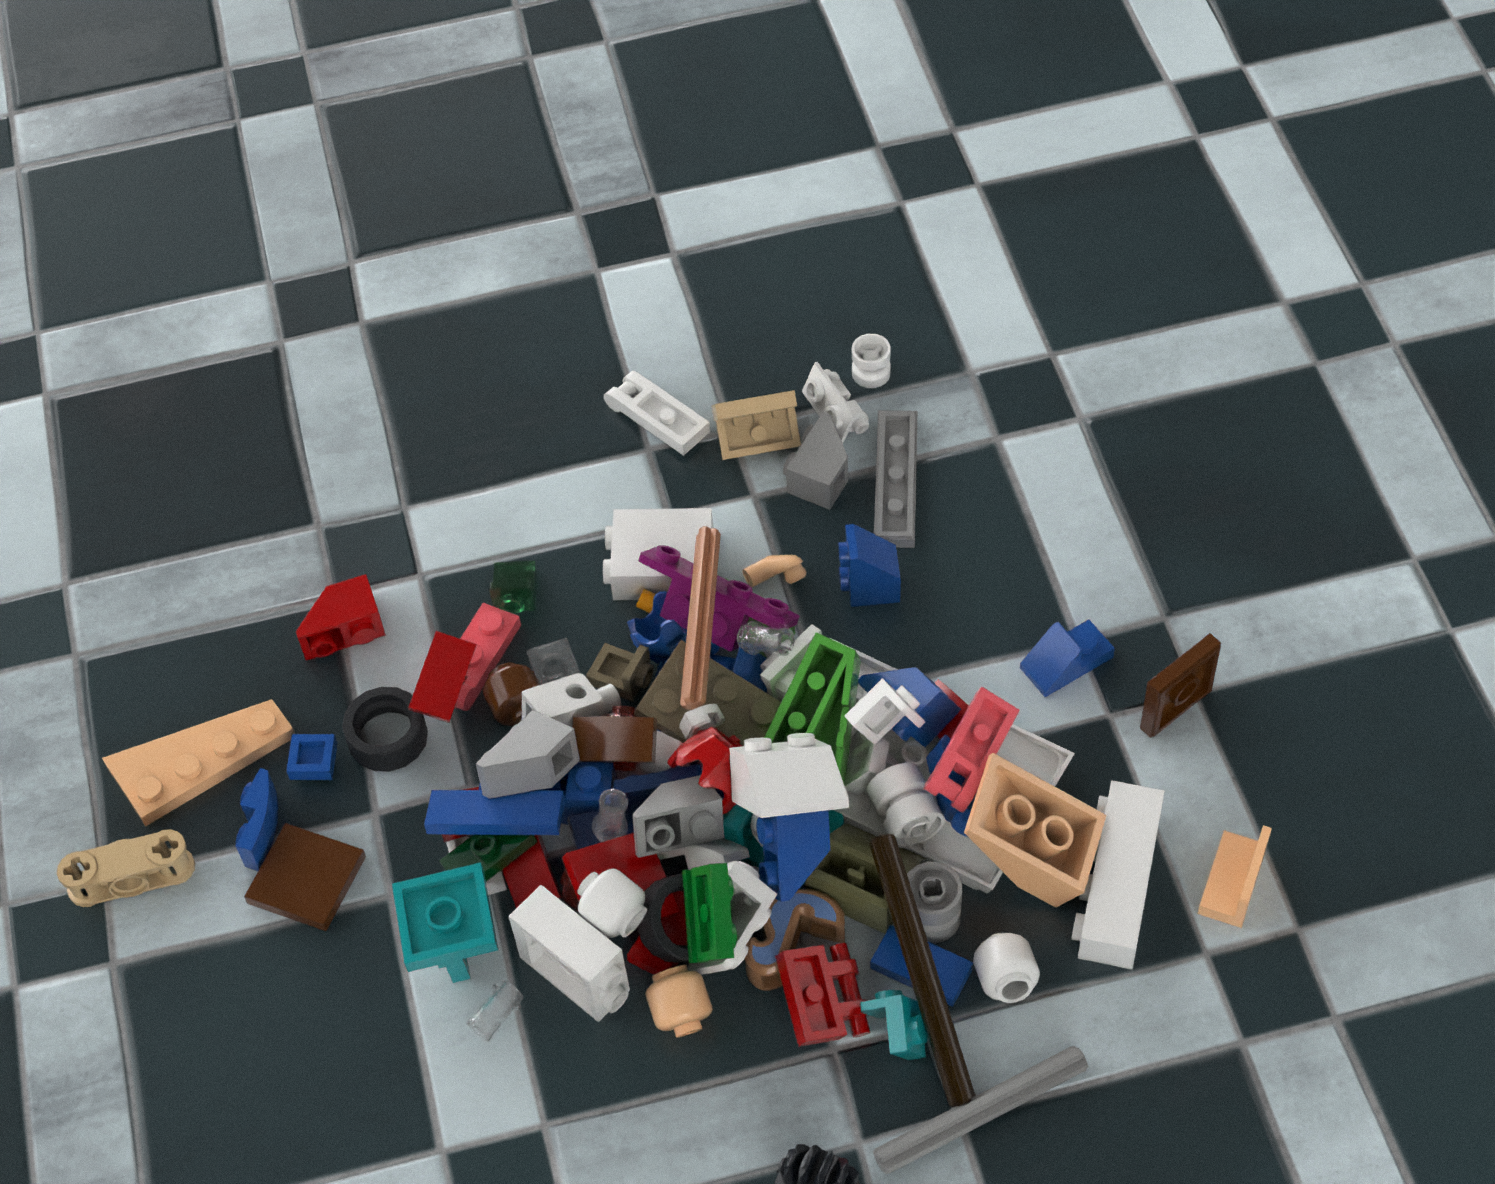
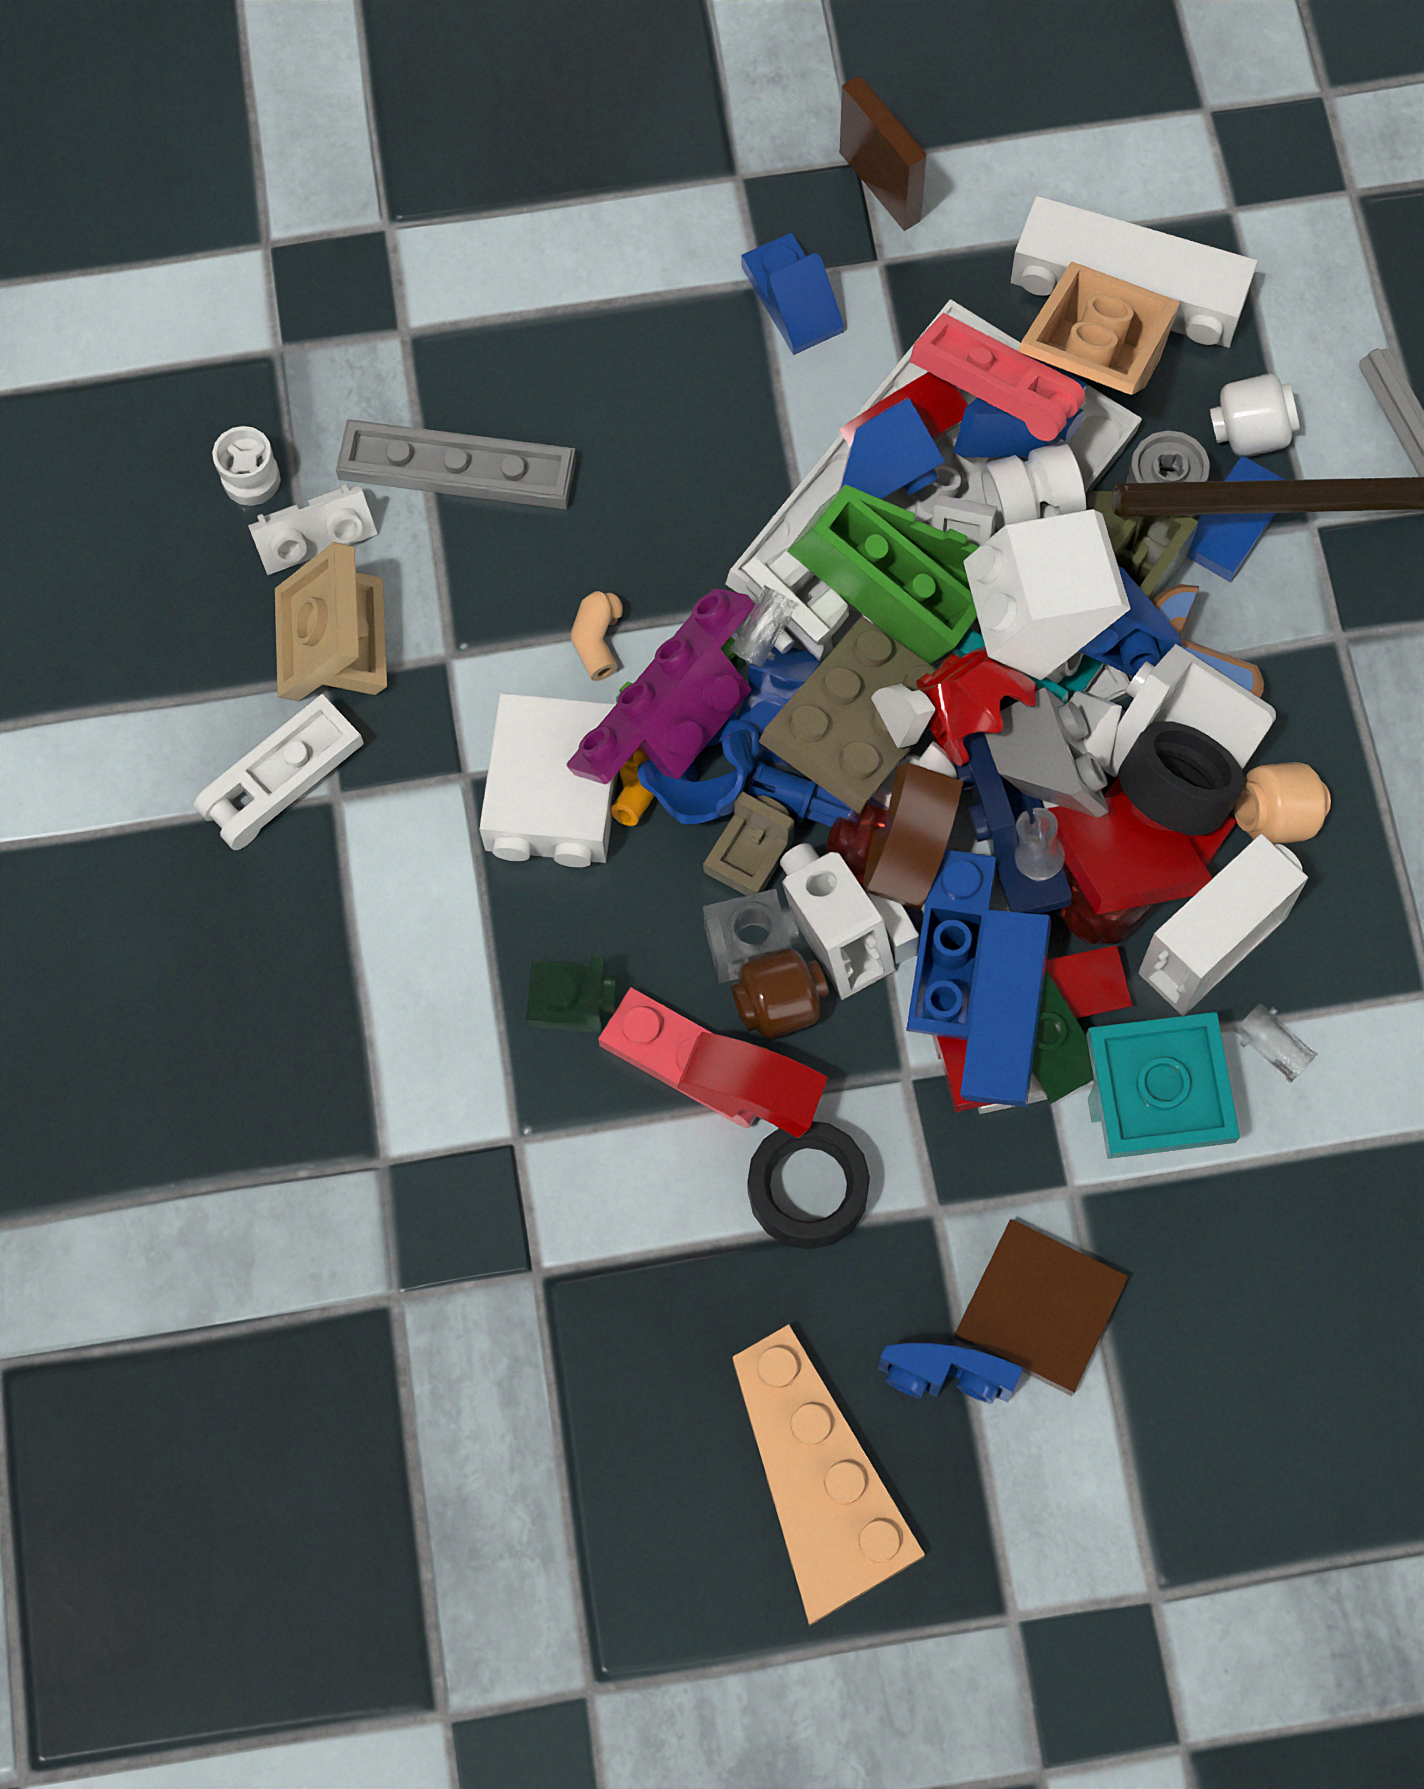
camera: 85 degrees left, 15 degrees up
tan piece [56,829,195,907] -> none
blue plate [286,734,338,780] -> none
red slope [296,574,386,661] -> none
light grey slope [476,710,580,799] -> none
white head [577,869,647,938] -> none
nougat axle [680,526,721,710] -> none
green plate [682,863,737,963] -> none
red plate [775,943,871,1047] -> none
light grey slope [783,412,848,510] -> none
blue slope [838,524,901,607] -> none
white bracket [844,678,925,745] -> none
teal bracket [860,990,928,1060] -> none
light nougat panel [1197,825,1272,928] -> none

